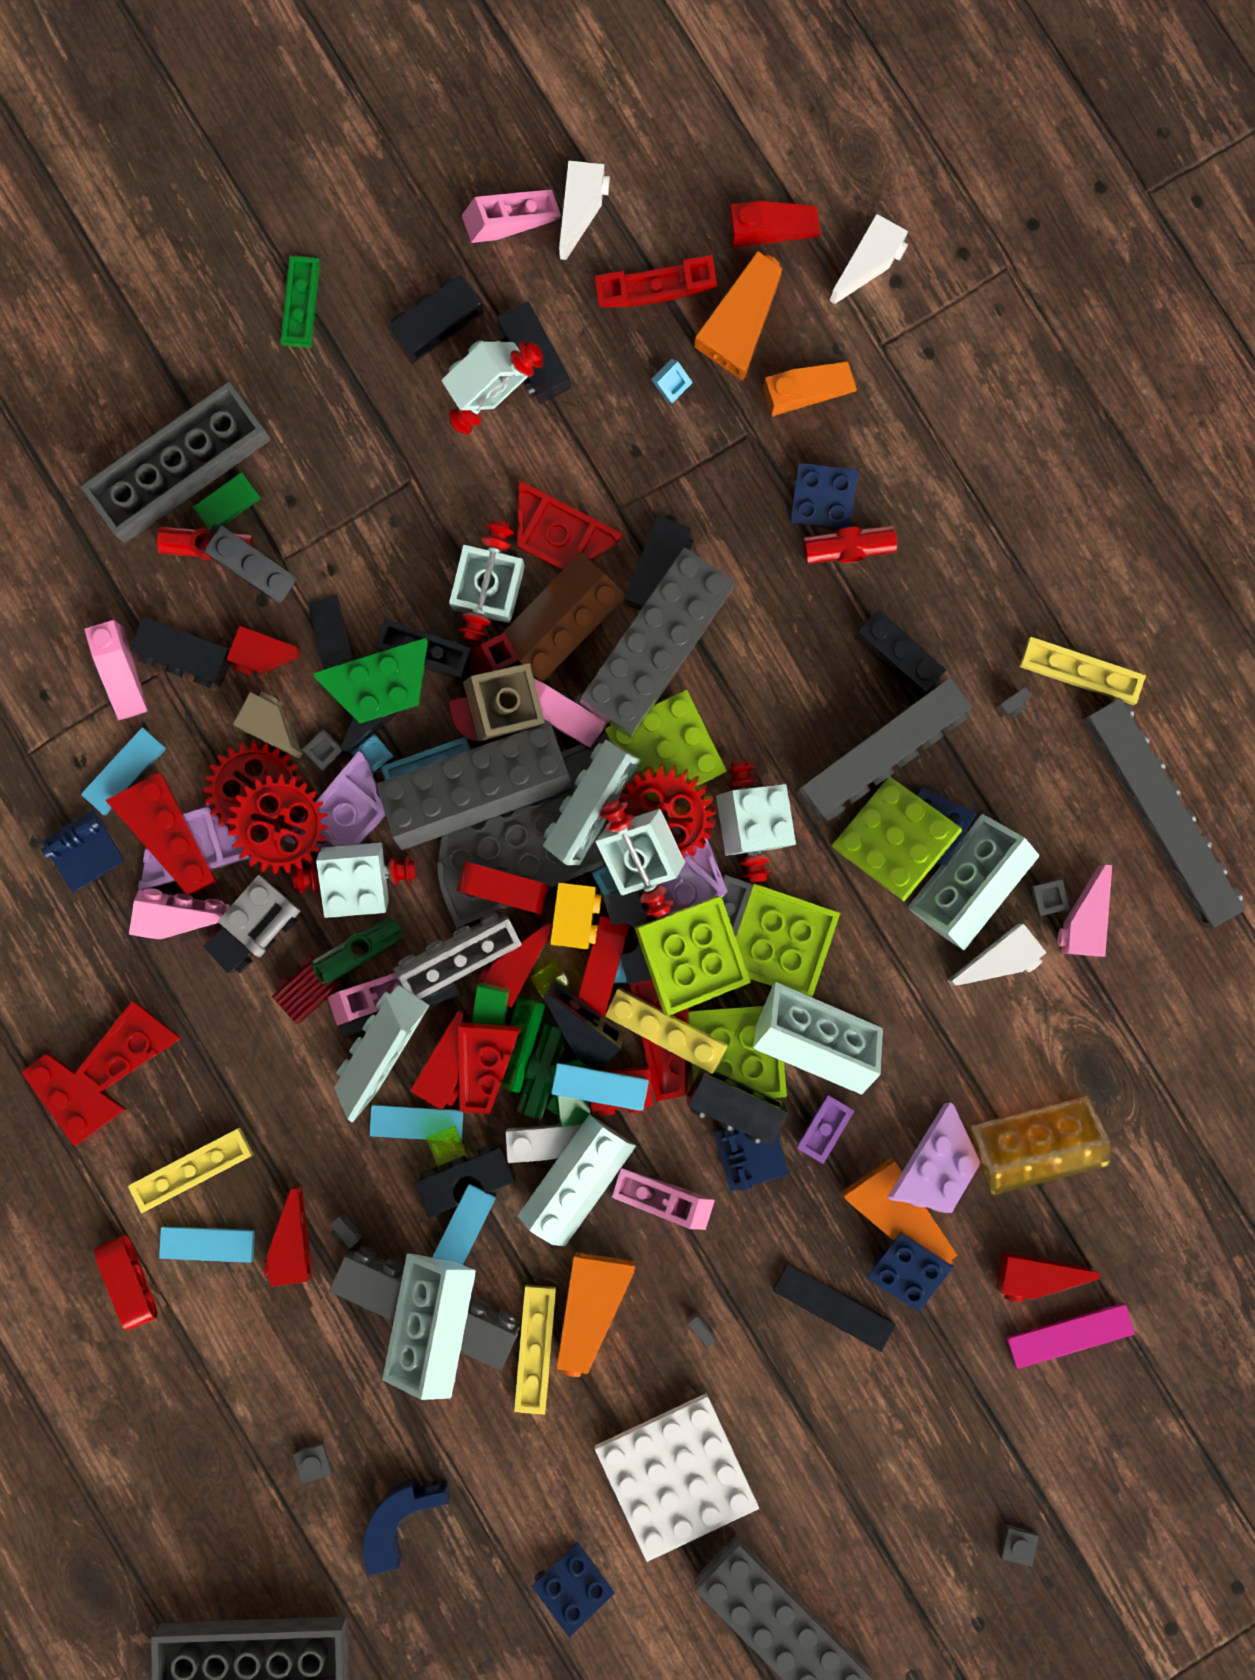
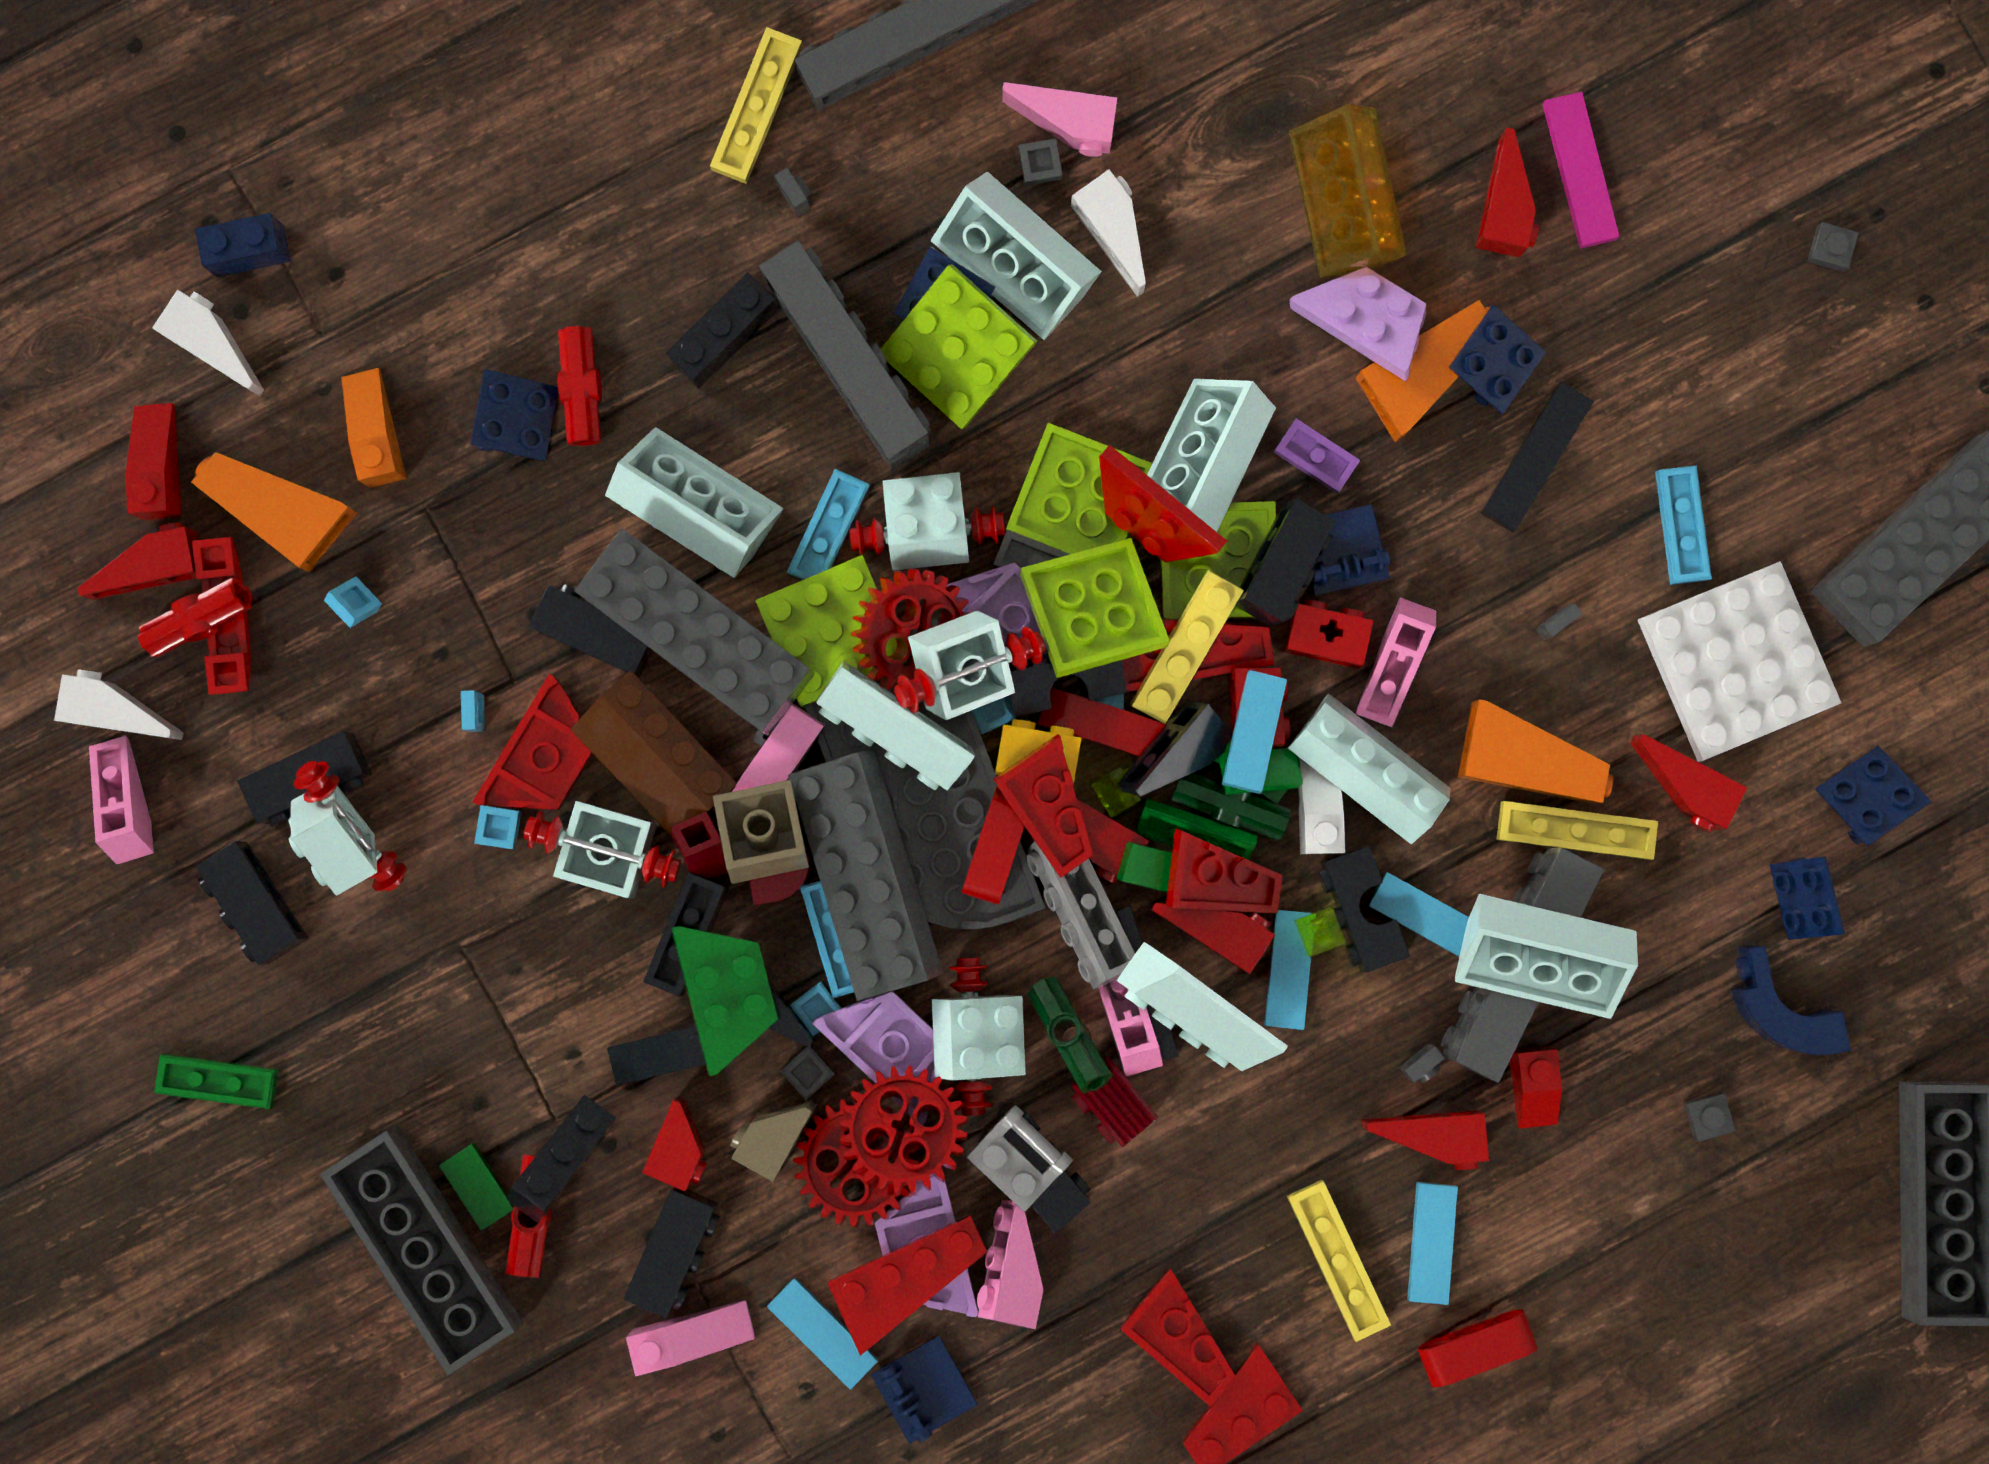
camera: 85 degrees left, 0 degrees up
none -> red slope [78,523,199,600]
none -> red piece [137,578,253,657]
none -> dark blue brick [195,213,291,277]
none -> medium azure tile [461,690,485,732]
none -> medium azure plate [474,805,522,850]
none -> light aqua slope [605,427,783,578]
none -> medium azure tile [787,469,870,580]
none -> red wing [993,734,1093,878]
none -> red wing [1099,445,1227,562]
none -> red brick [1283,600,1374,669]
none -> red slope [1510,1046,1562,1129]
none -> red slope [1630,734,1747,833]
none -> medium azure tile [1655,465,1712,585]
none -> dark blue hinge [1770,856,1845,940]

